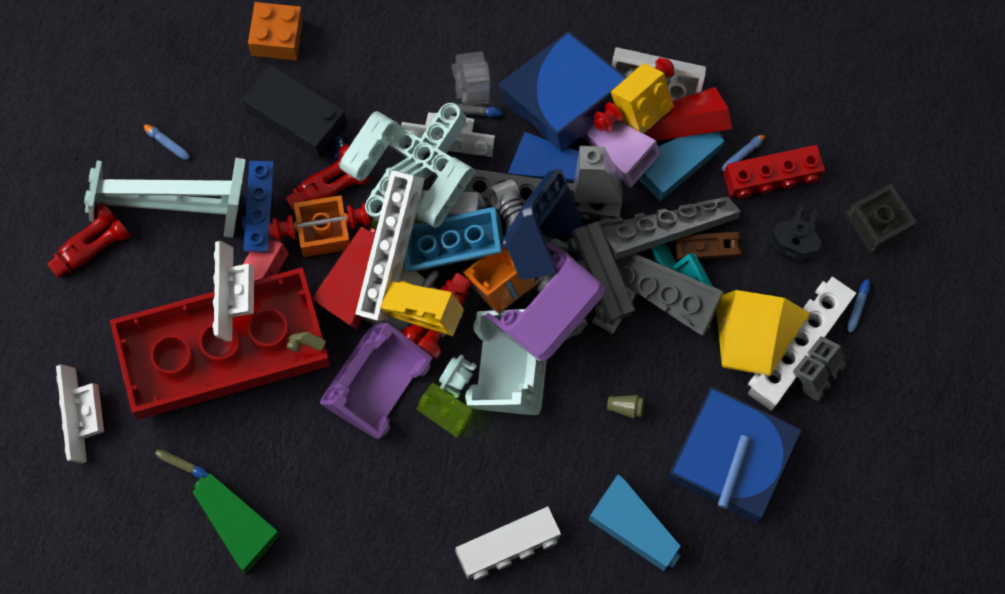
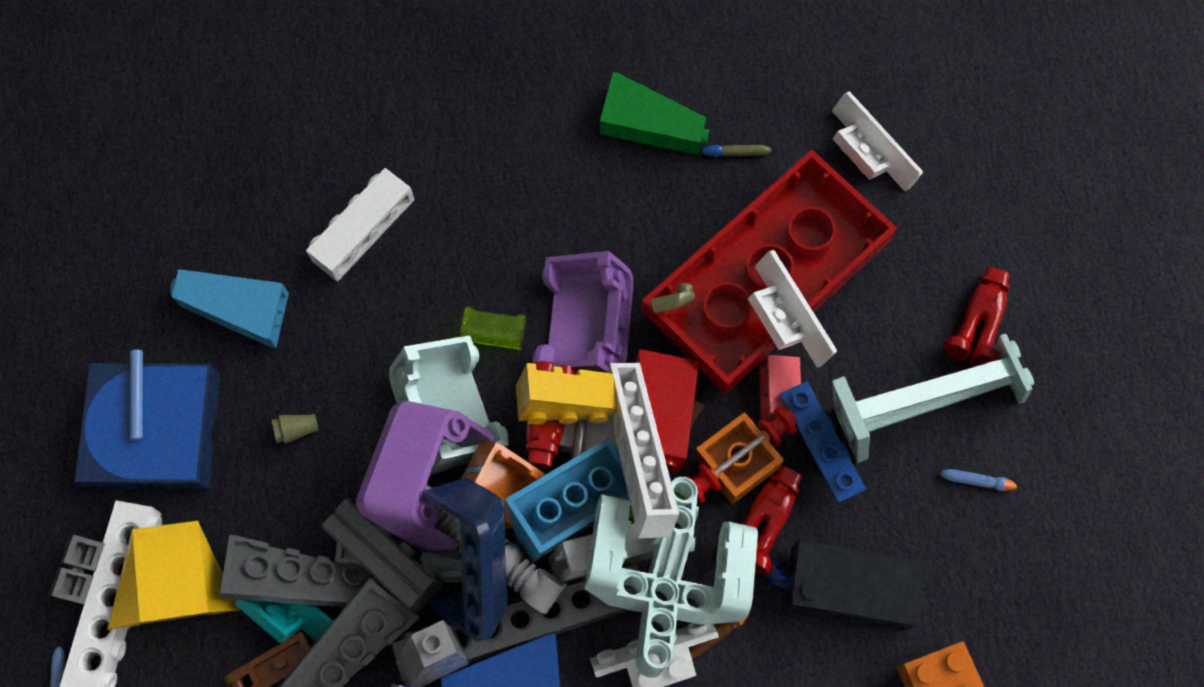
camera: 160 degrees right, 0 degrees up
light aqua piece [439,355,477,398] -> none

